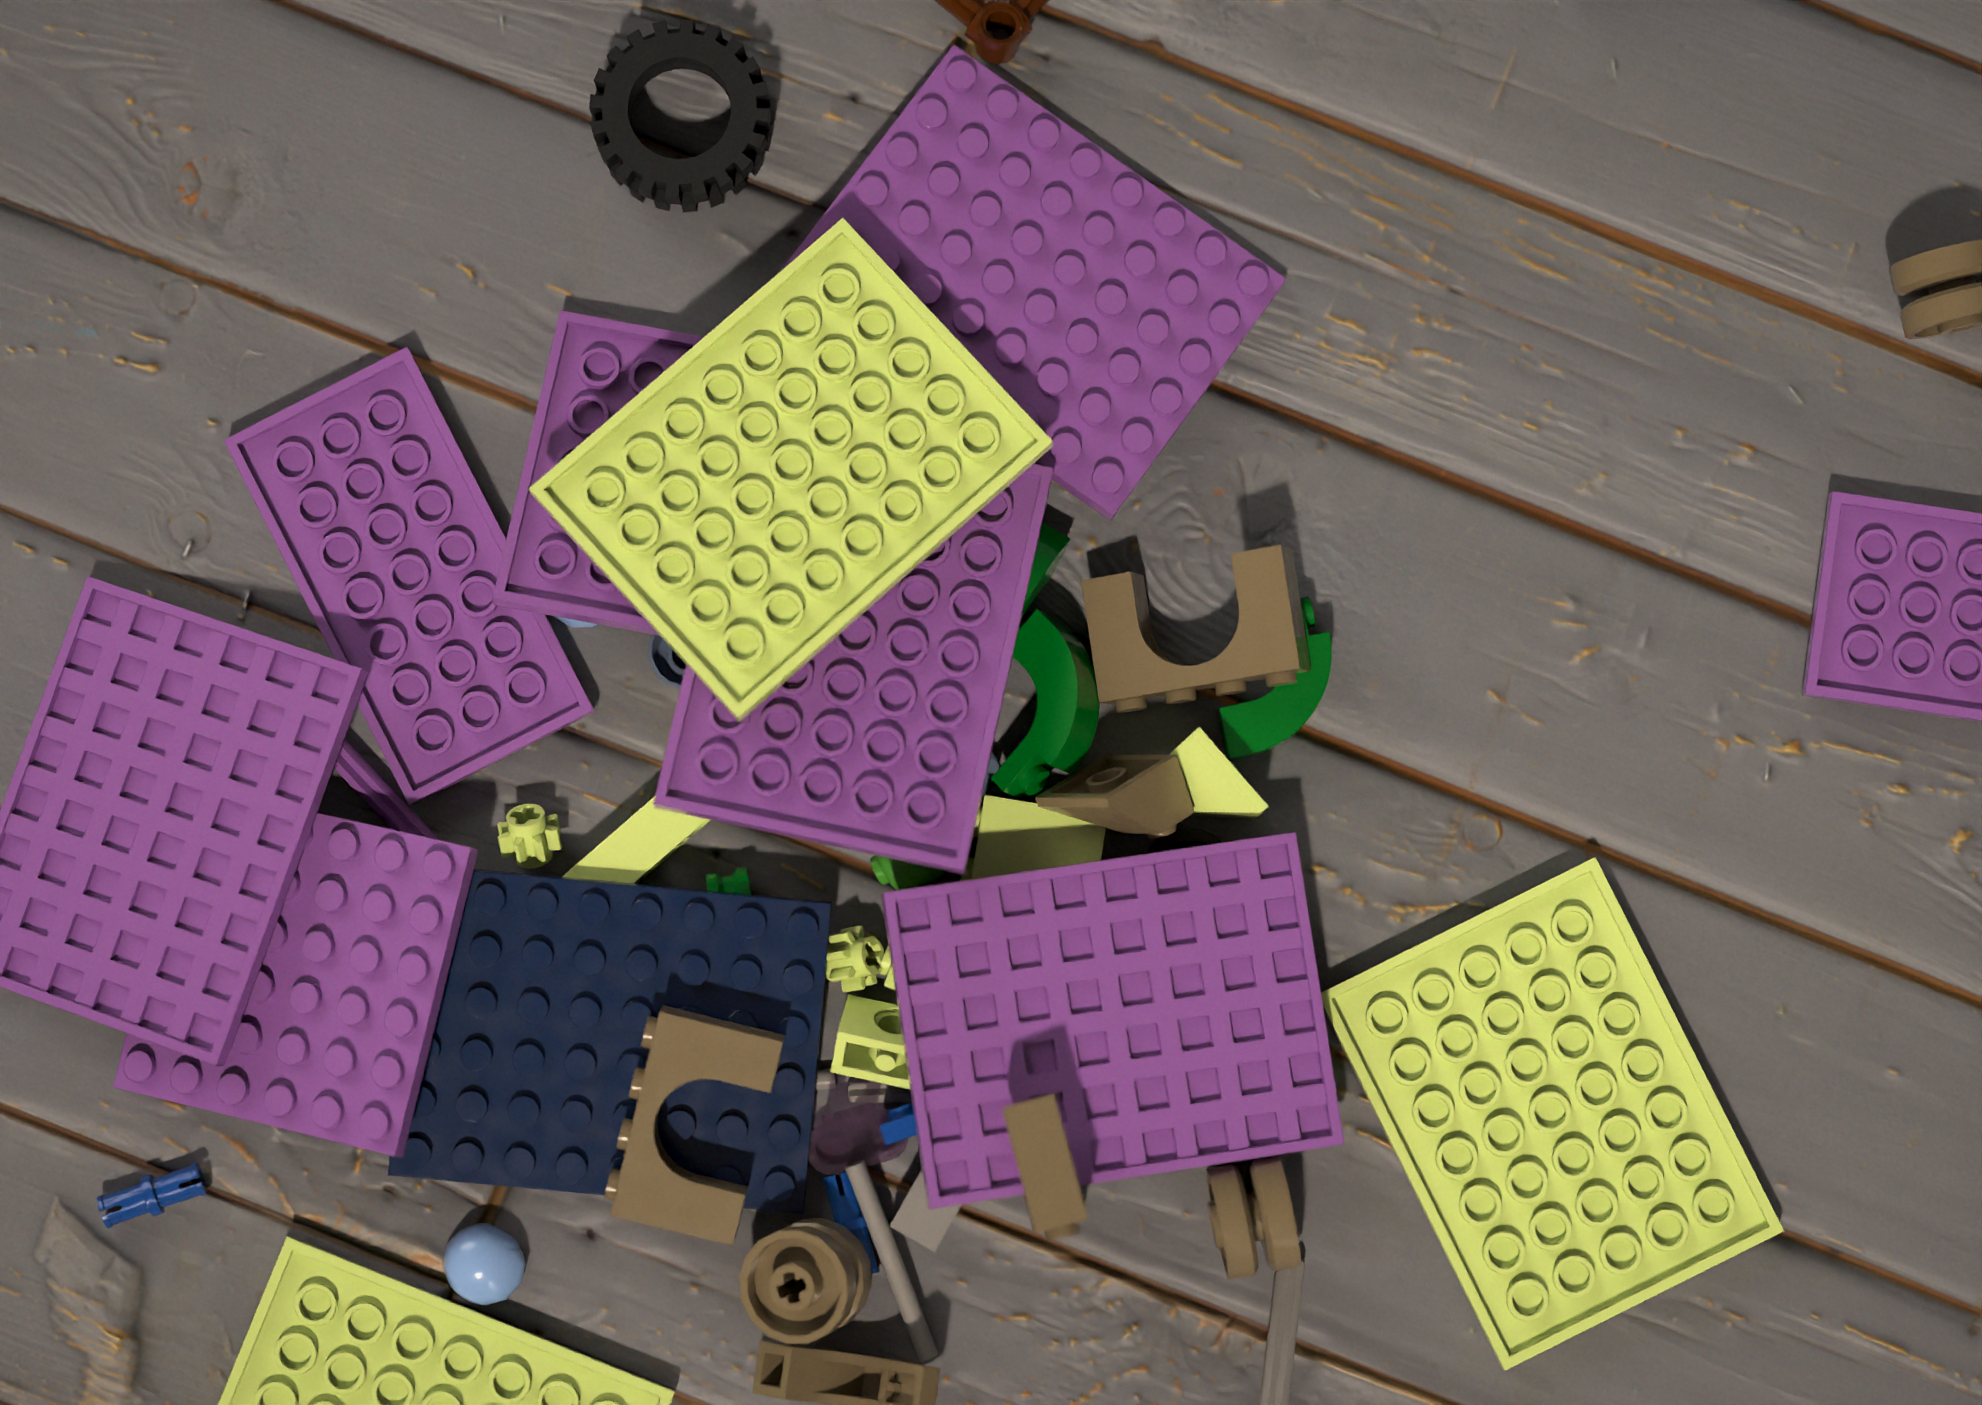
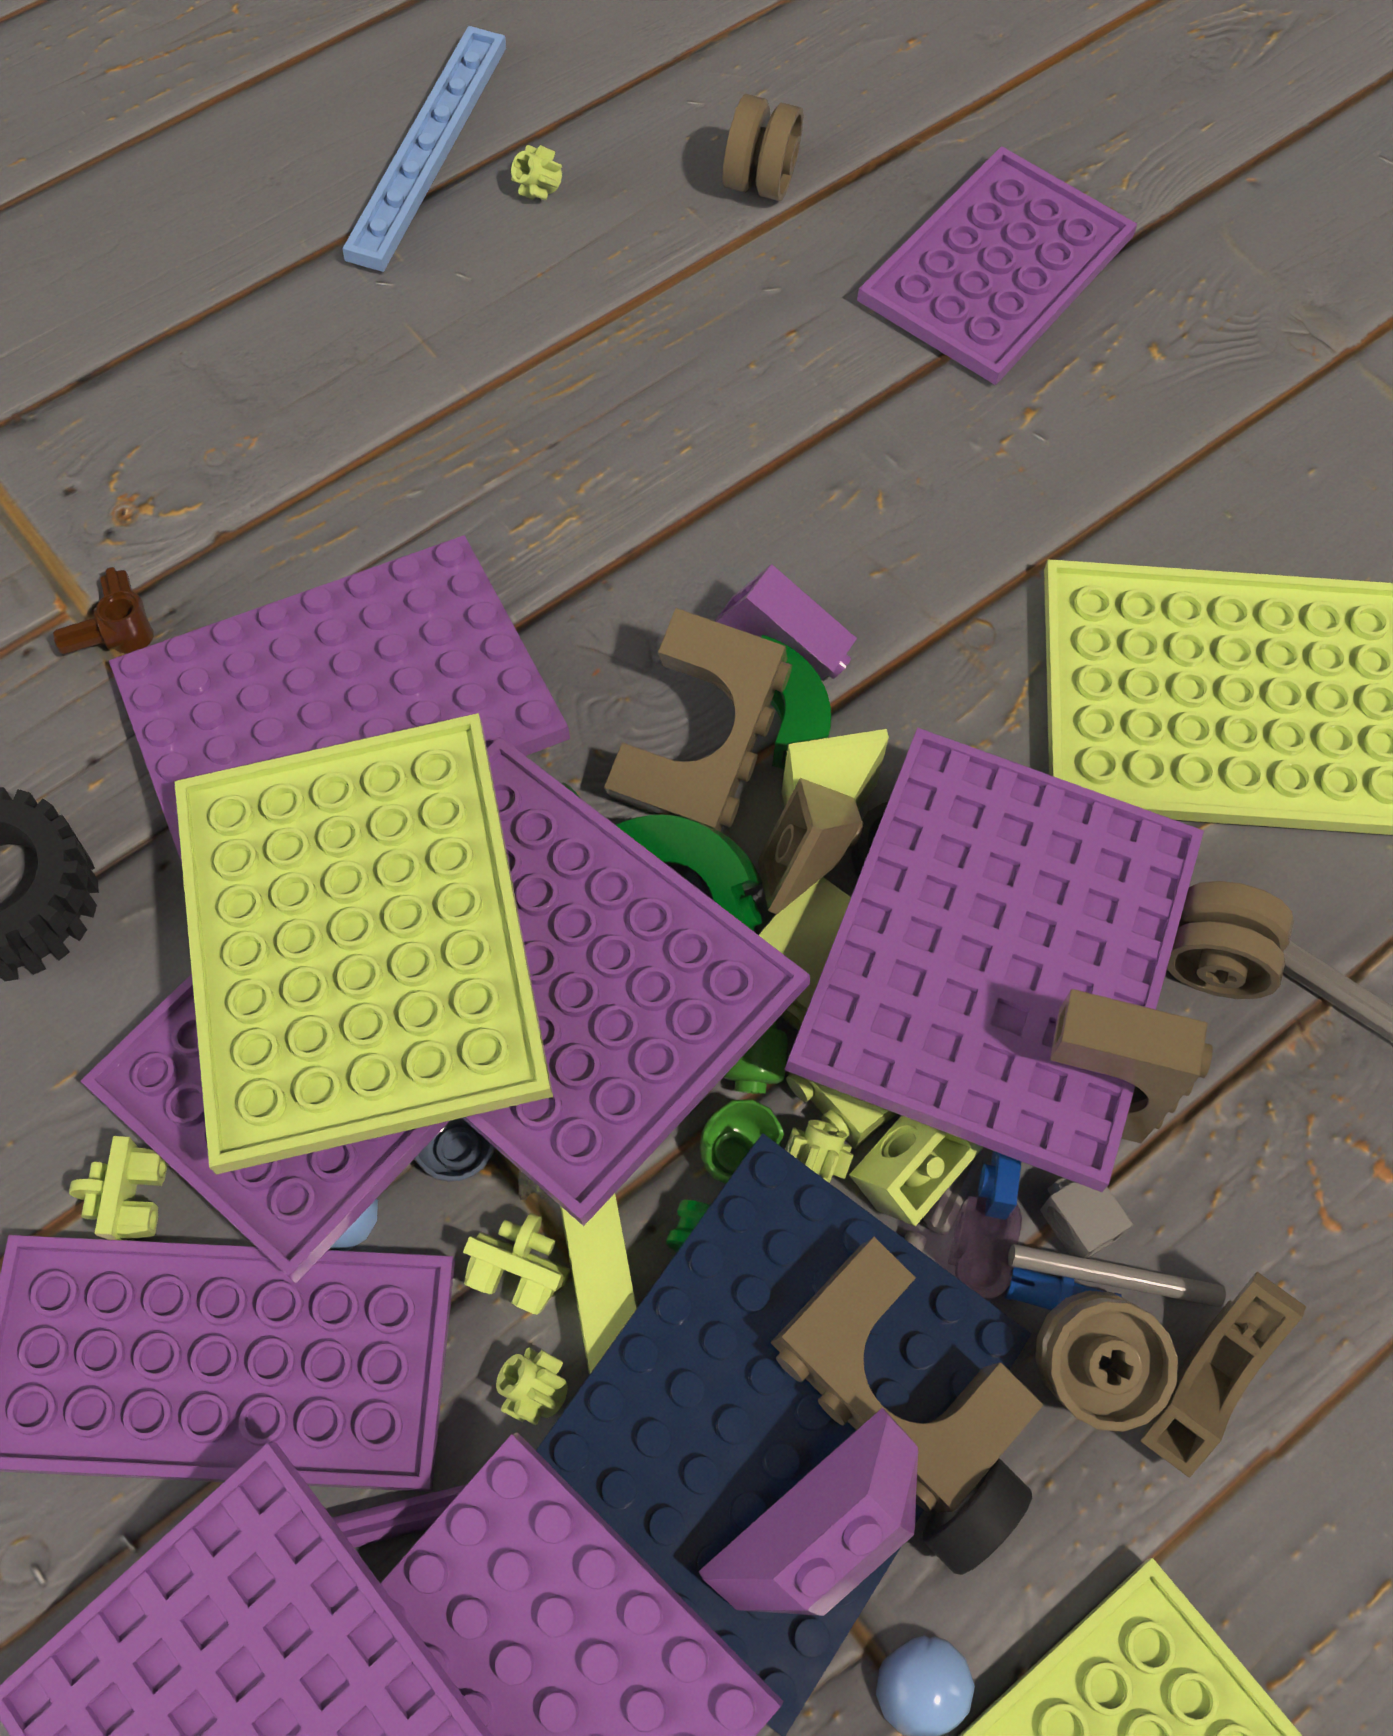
camera: 60 degrees left, 20 degrees down
none -> yellowish green hips [69,1136,168,1241]
none -> yellowish green hips [463,1213,571,1315]
none -> yellowish green gear [511,145,562,200]
none -> medium lavender wedge [699,1407,918,1616]
none -> bright green hair [700,1099,784,1184]
none -> medium lavender slope [715,564,857,680]
none -> black tyre [923,1458,1032,1575]

